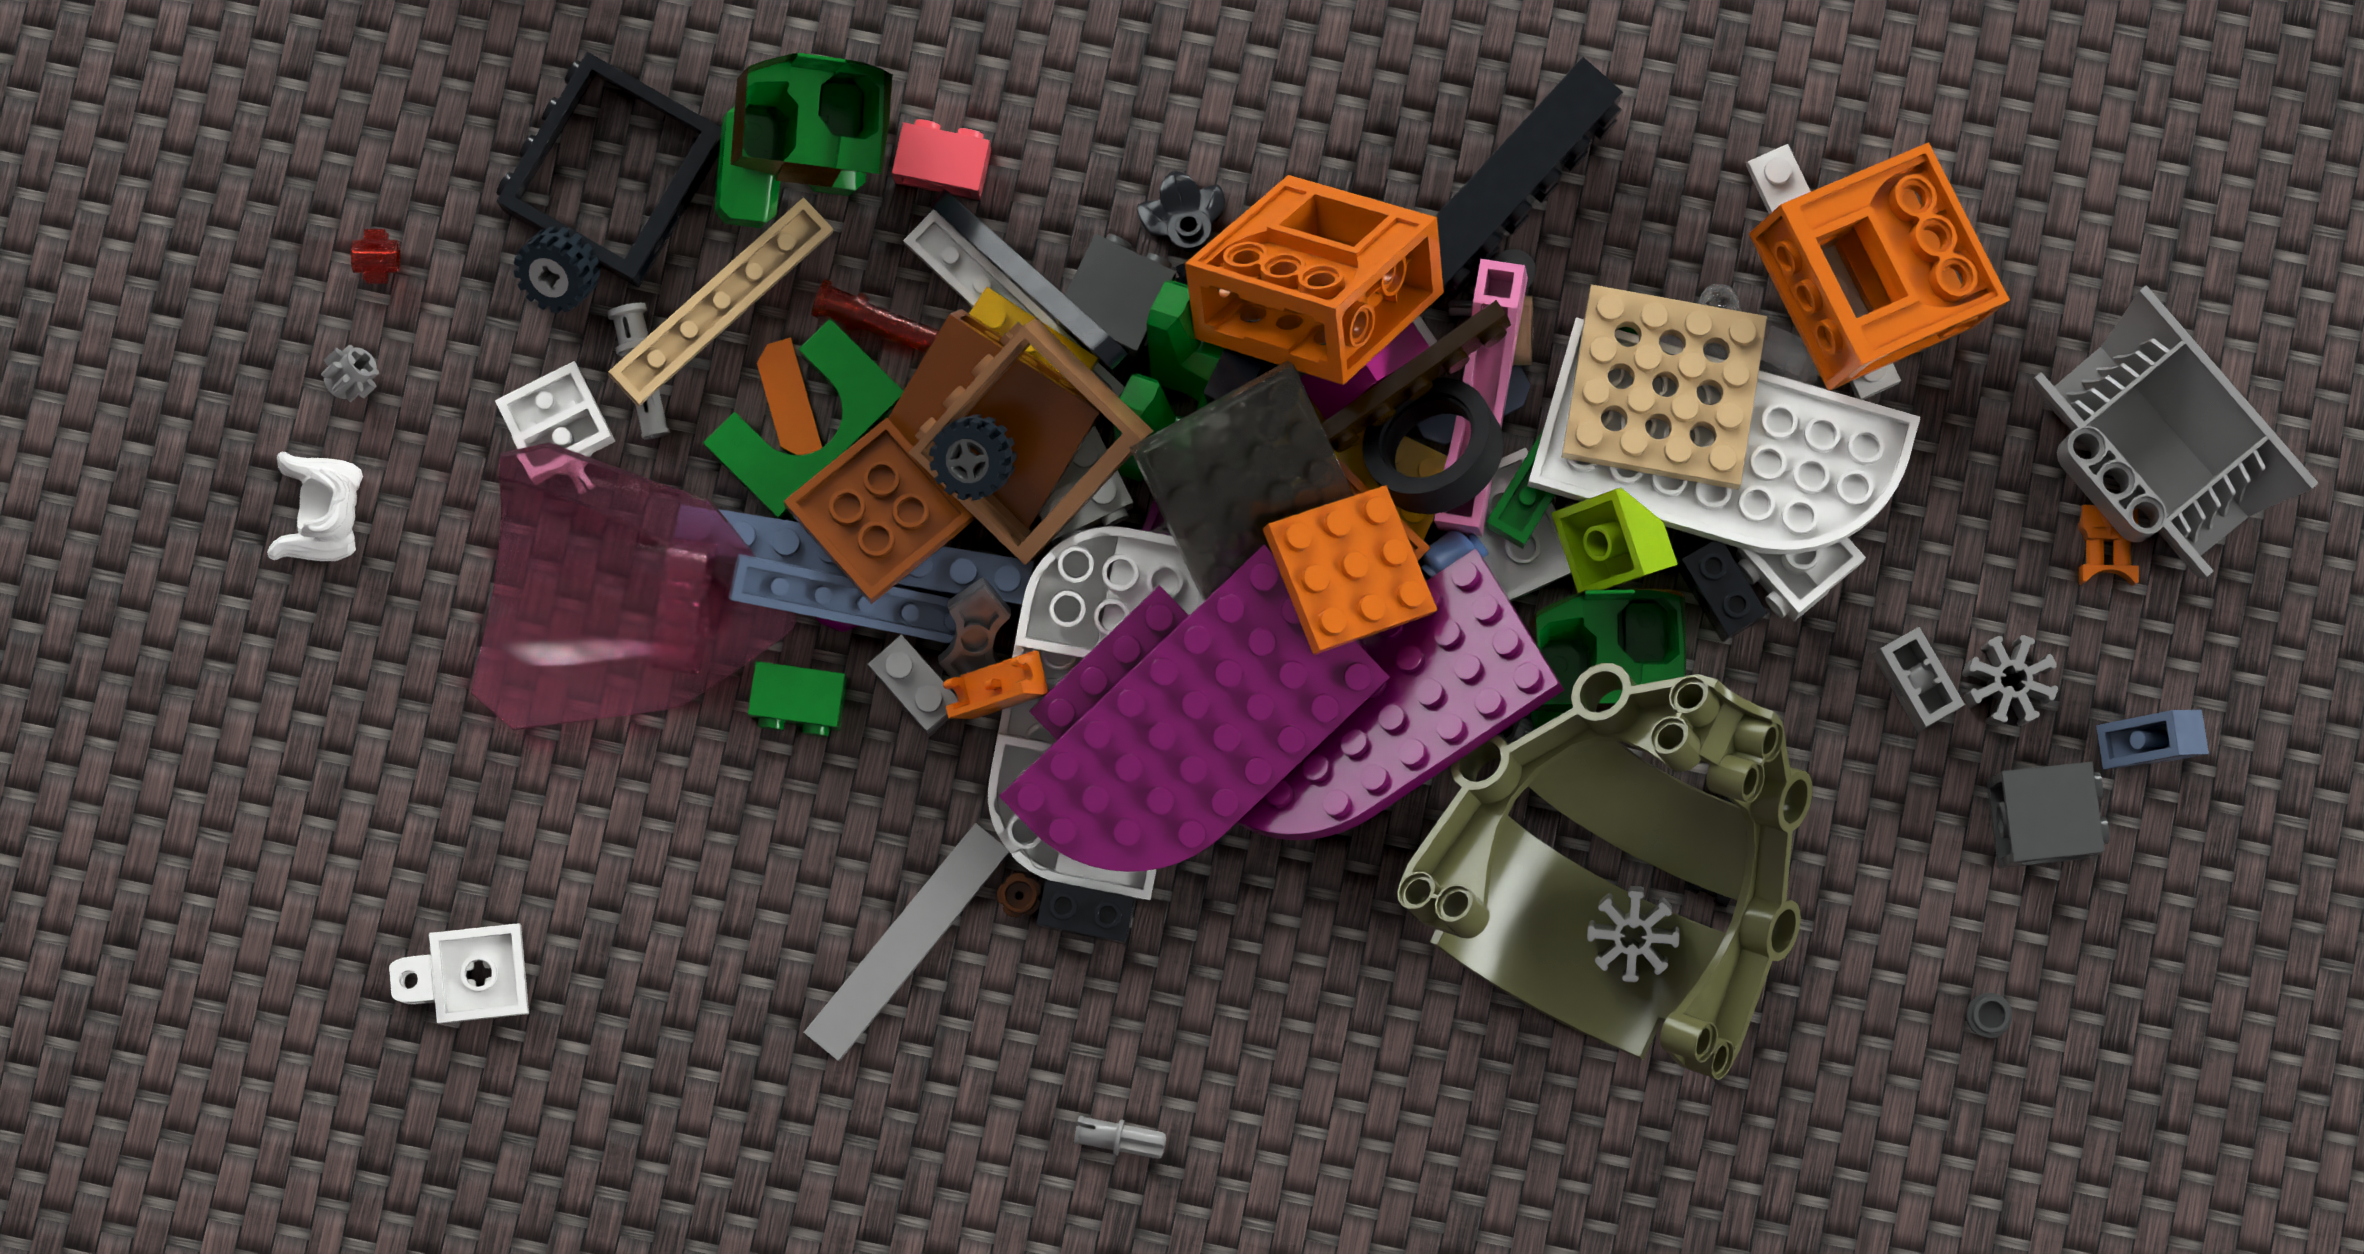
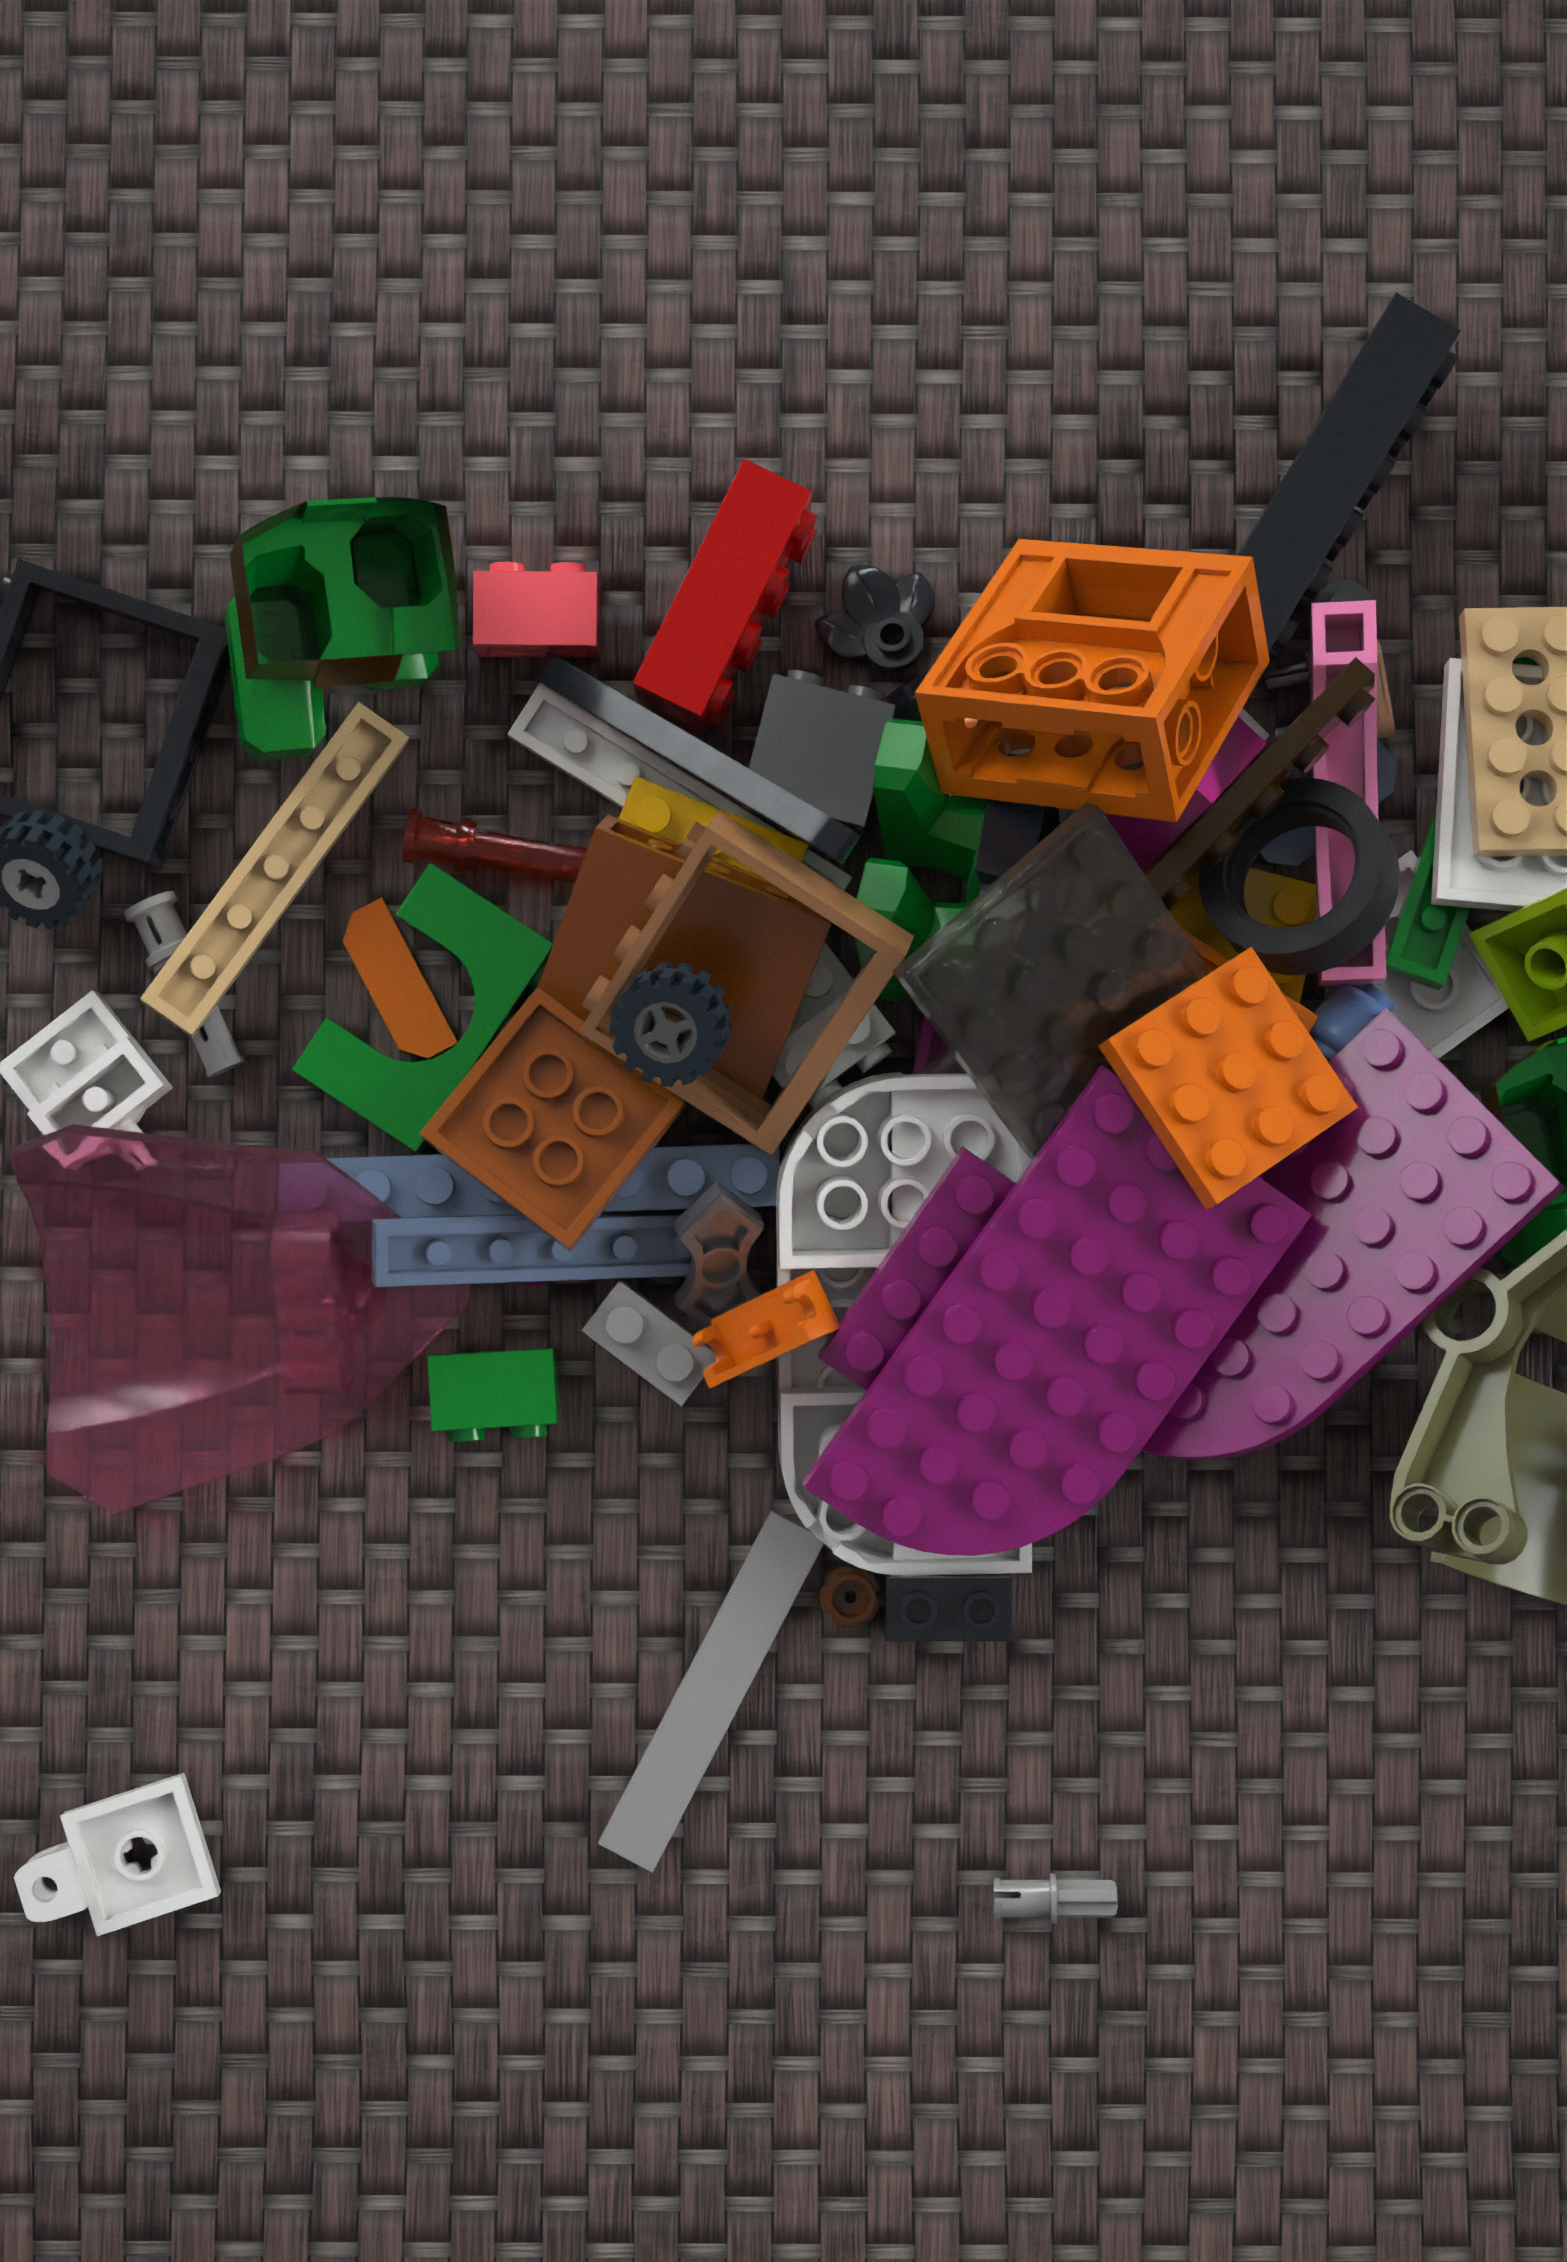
camera: 15 degrees left, 5 degrees up
none -> red brick [633,458,817,738]

